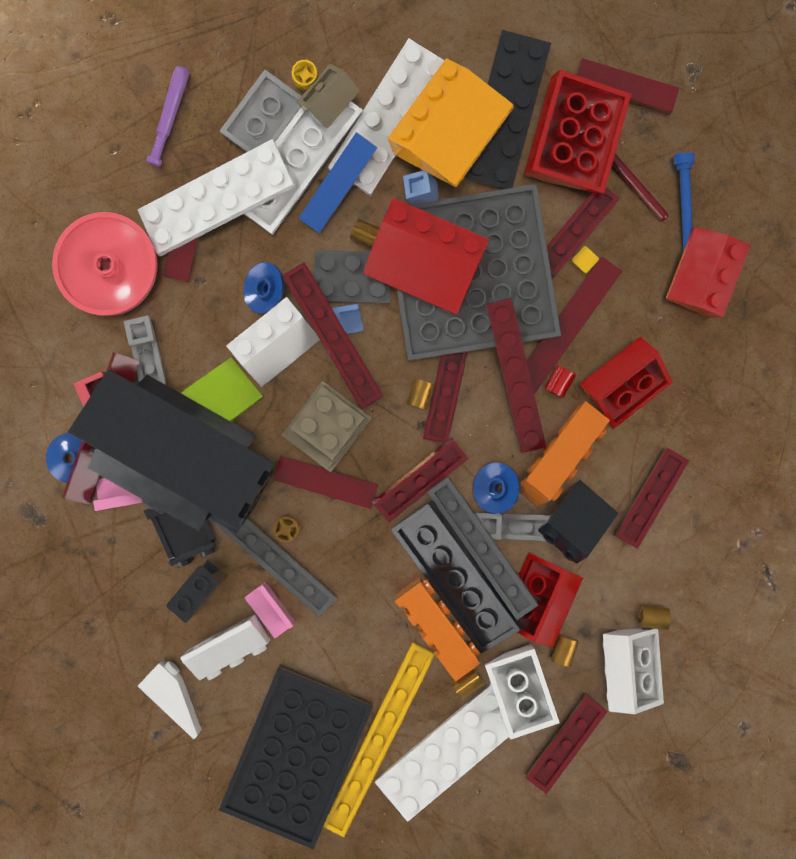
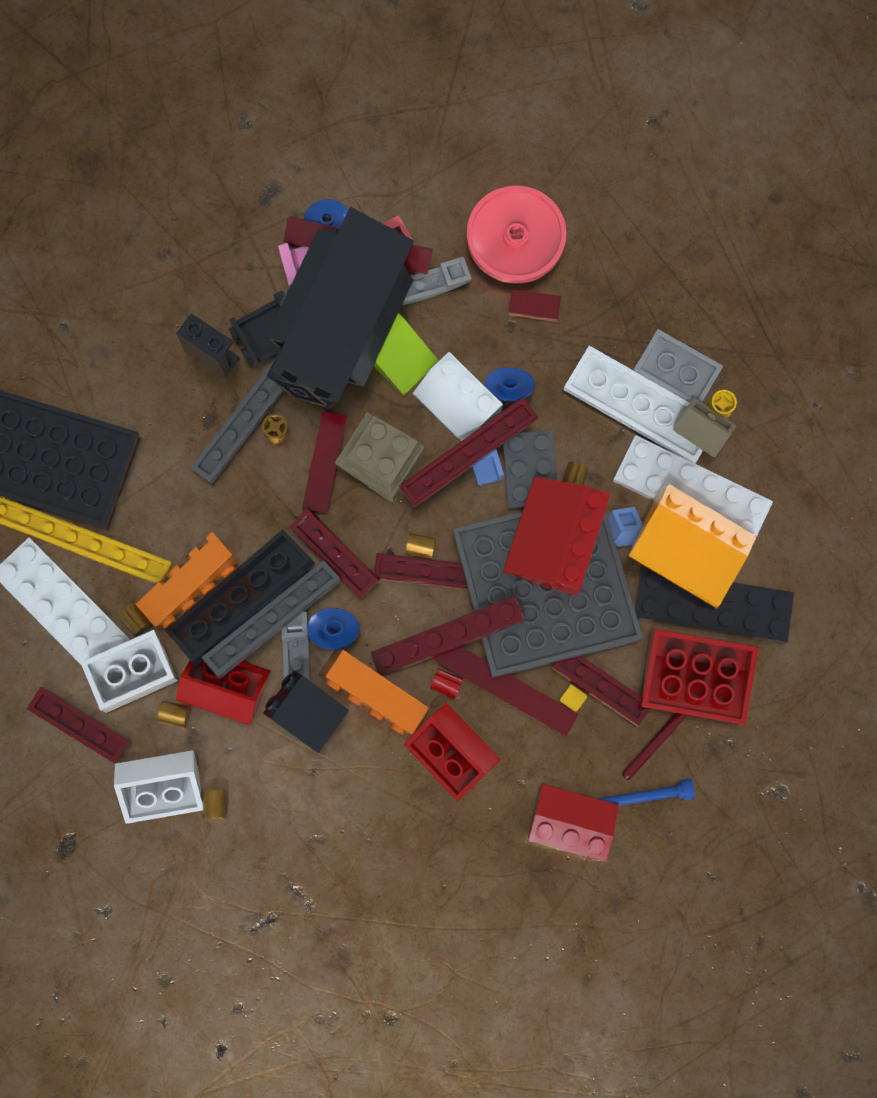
camera: 80 degrees right, 10 degrees down
white plate [138,139,296,256] -> none
white slope [138,659,201,739] -> none
medium lavender piece [146,66,189,167] -> none
white slope [180,613,270,681] -> none
bright pink panel [244,581,296,638] -> none
blue tile [299,132,378,233] -> none
dark red tile [577,58,679,114] -> none
dark red plate [614,448,690,549] -> none

